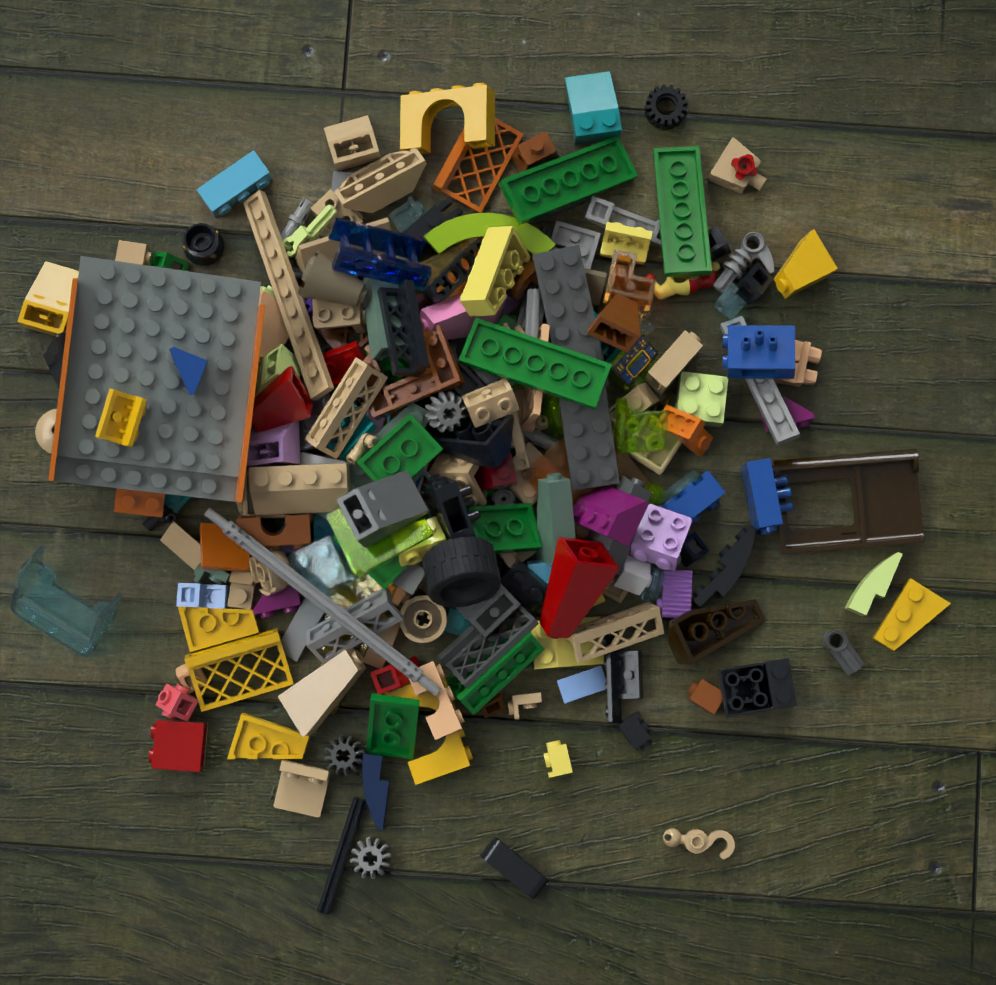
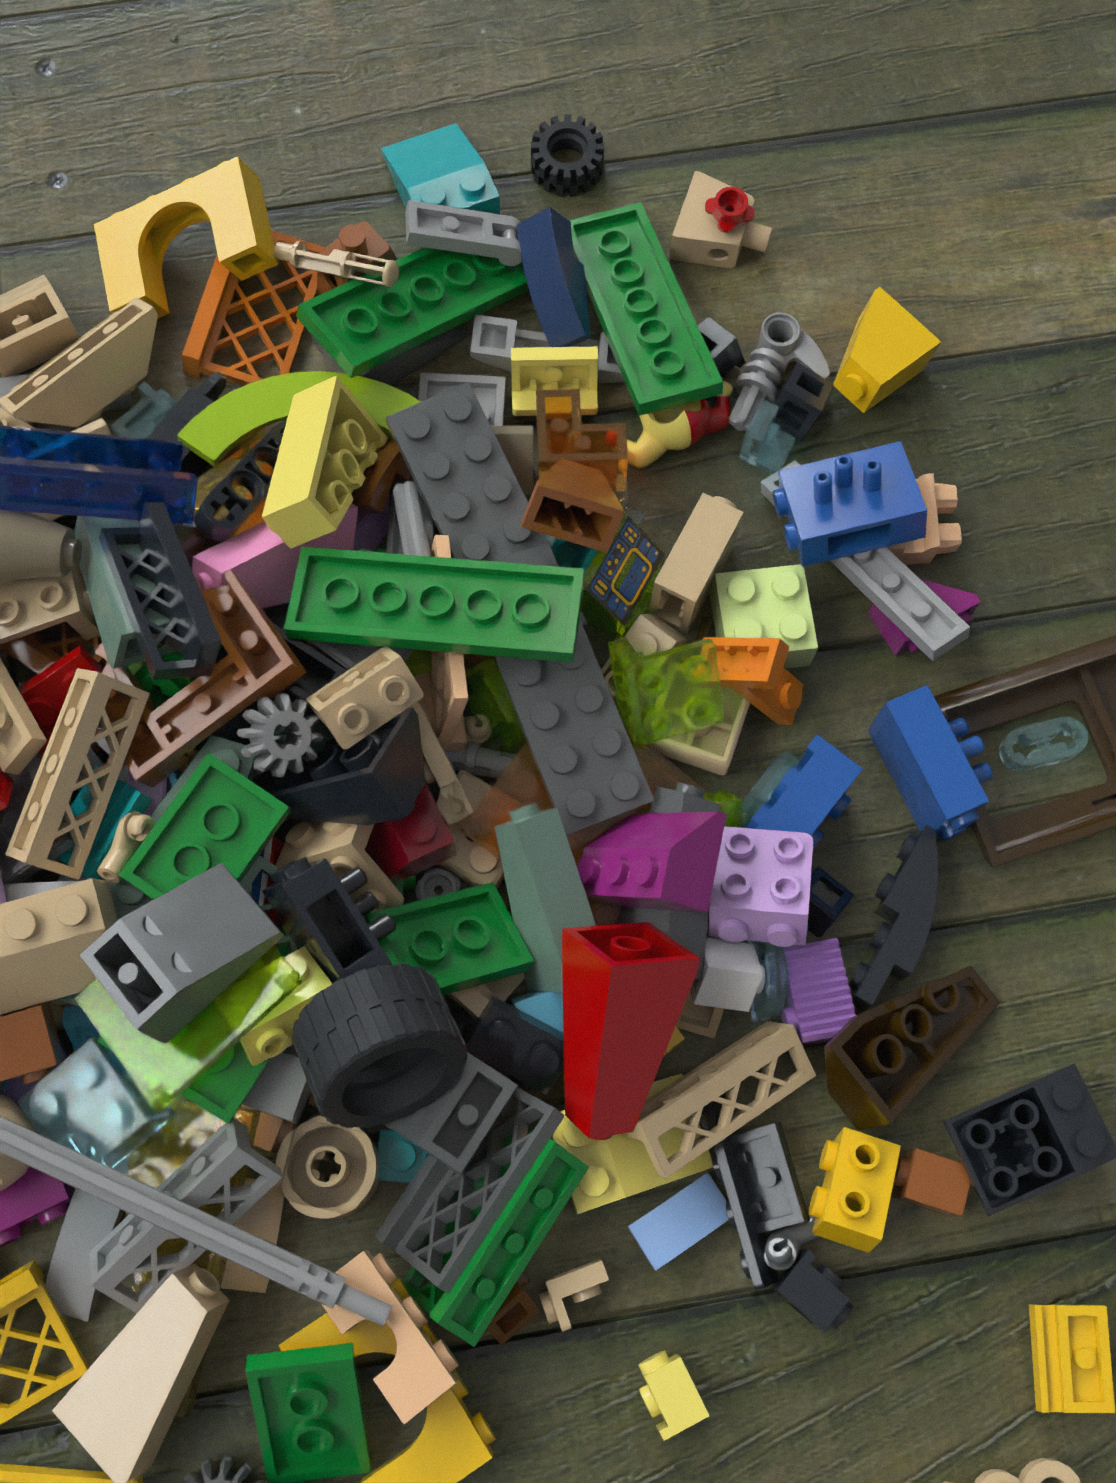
camera: 15 degrees left, 10 degrees down
red slope [370,656,420,695] -> none
none -> tan piece [274,241,399,287]
none -> light grey plate [405,200,522,266]
none -> dark blue slope [517,207,591,347]
none -> dark grey arm [764,1215,820,1271]
none -> yellow brick [808,1127,901,1253]
none -> clear light blue beam [999,717,1088,772]
none -> yellow plate [1029,1304,1115,1413]

